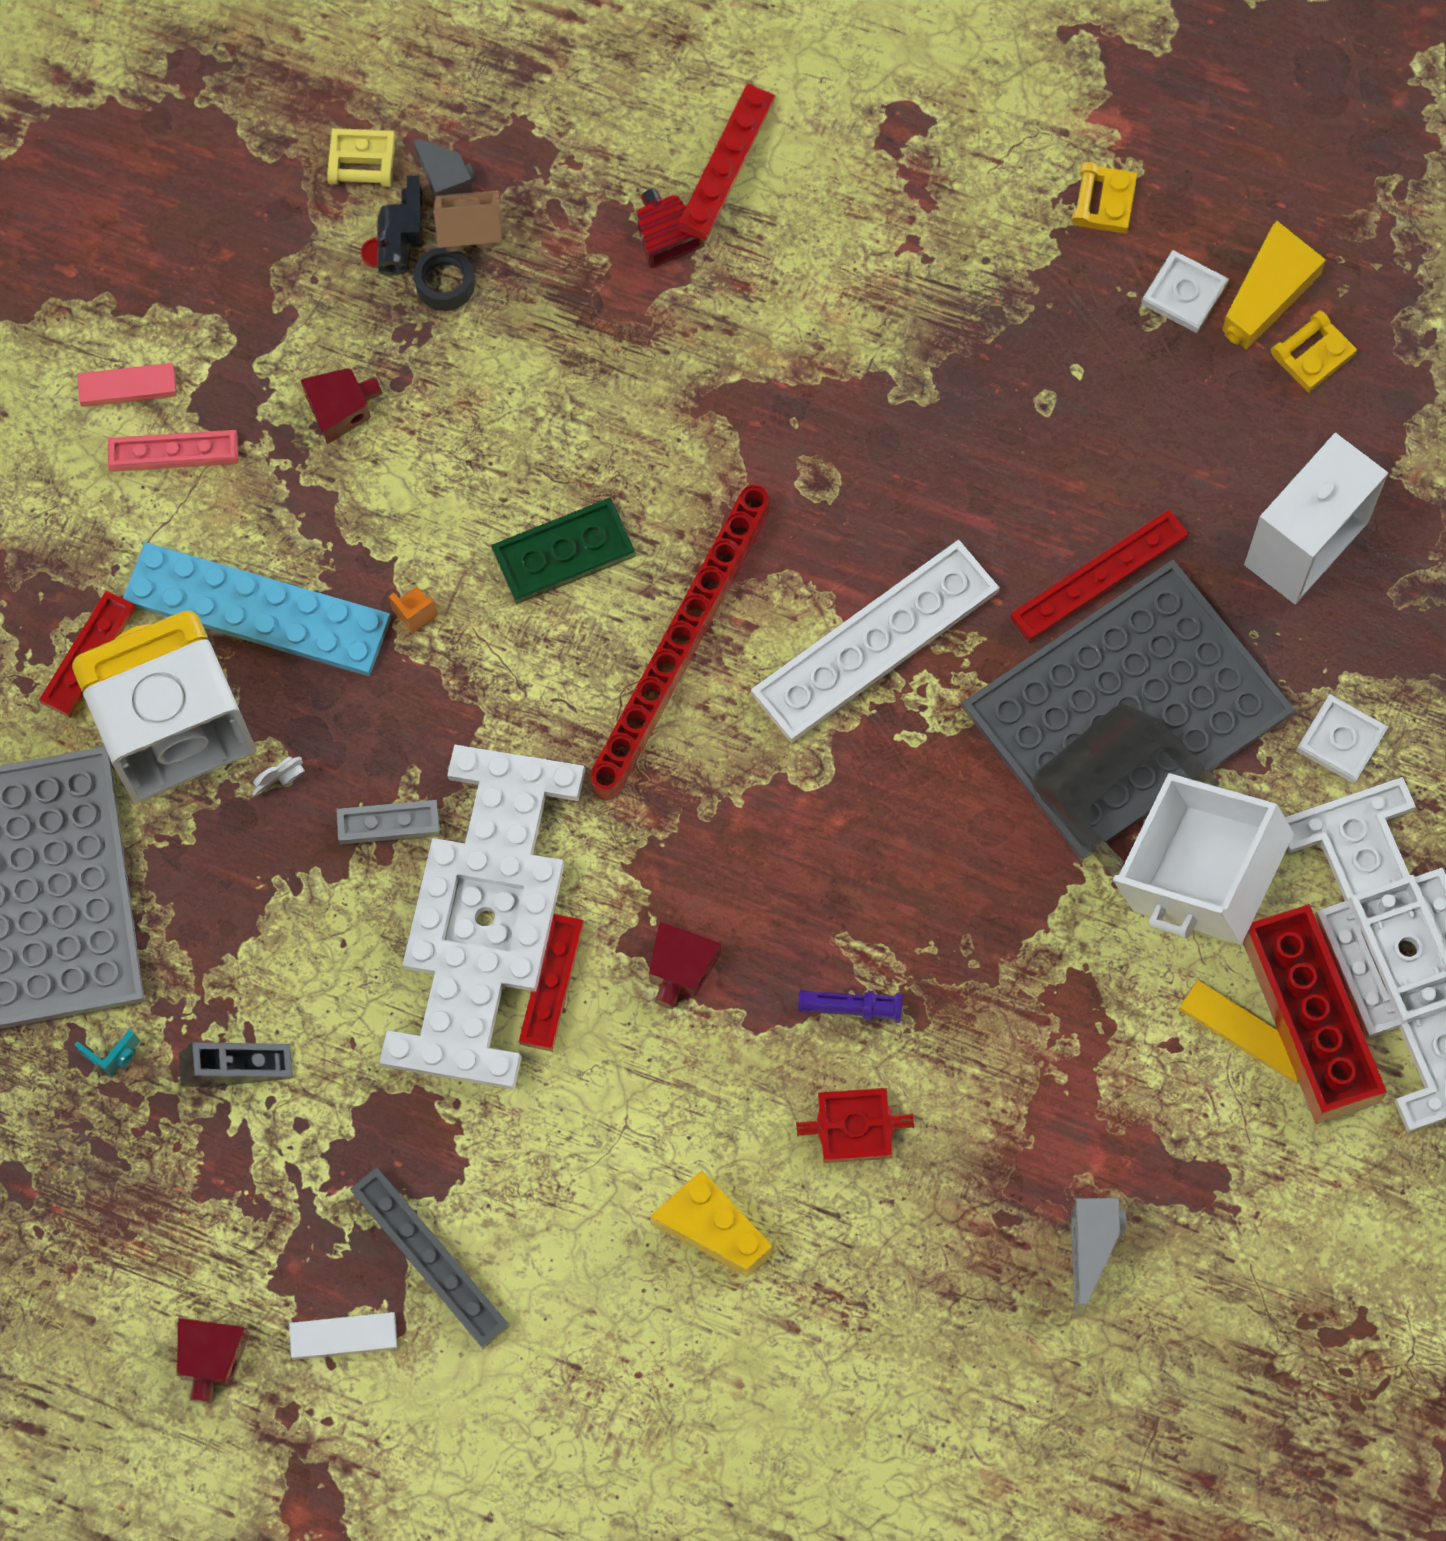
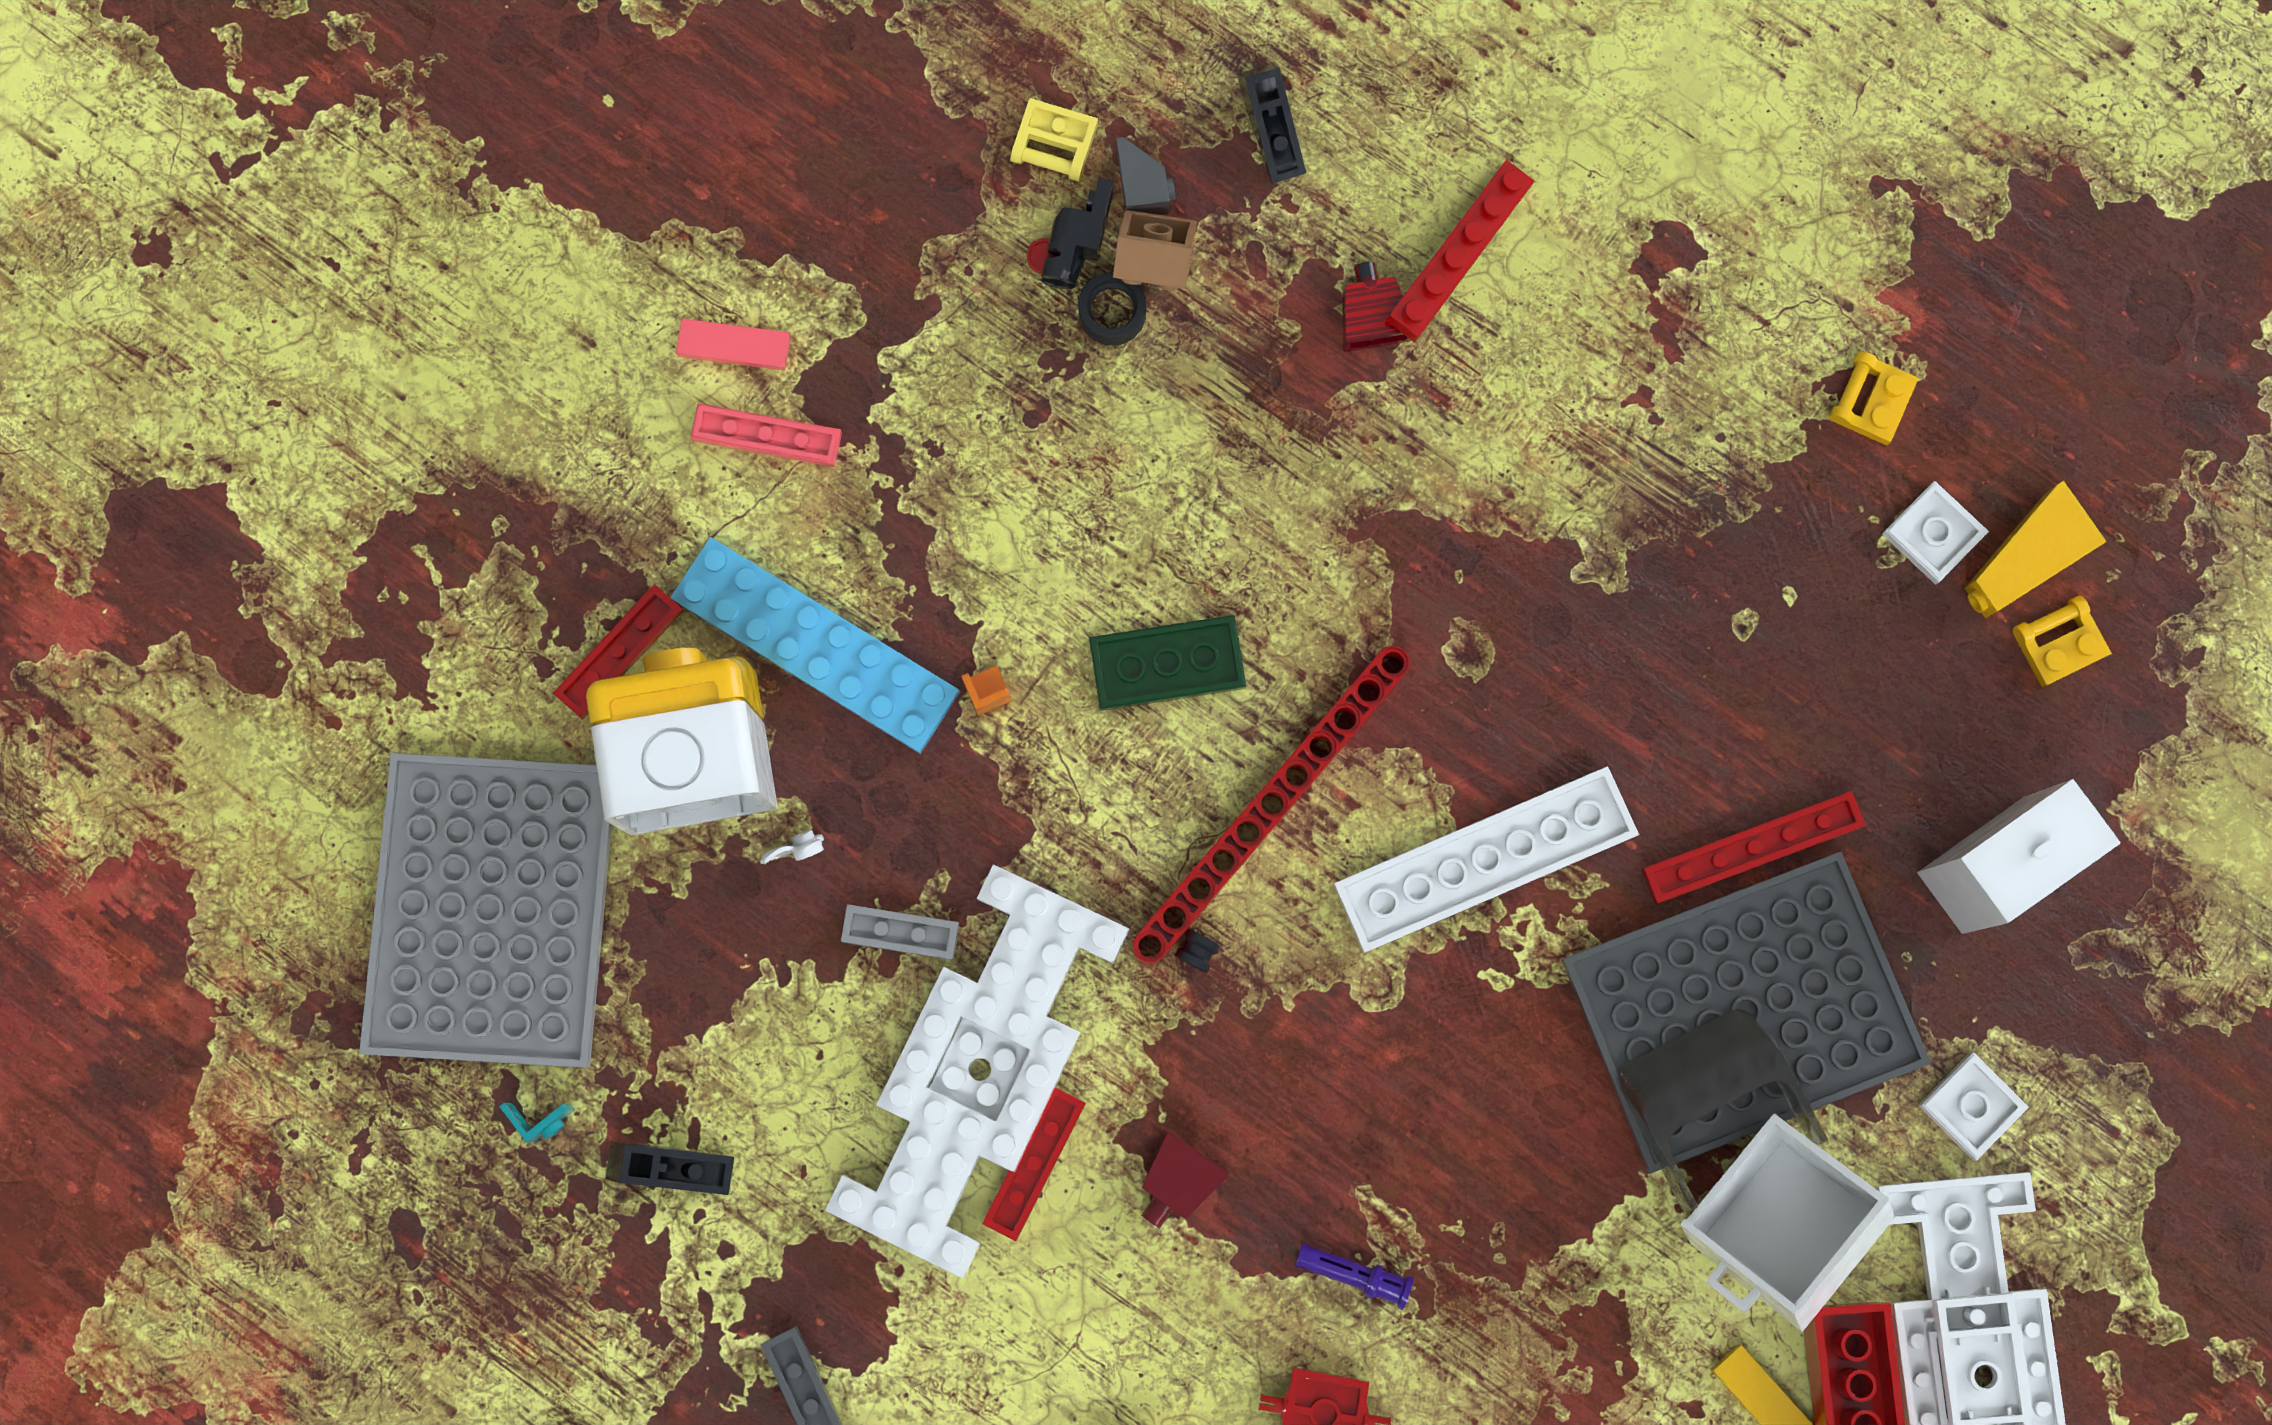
camera: 10 degrees right, 10 degrees up
dark red torso [300,368,383,444] -> none
none -> black wheel [1174,929,1221,973]
none -> black slope [1237,64,1306,184]

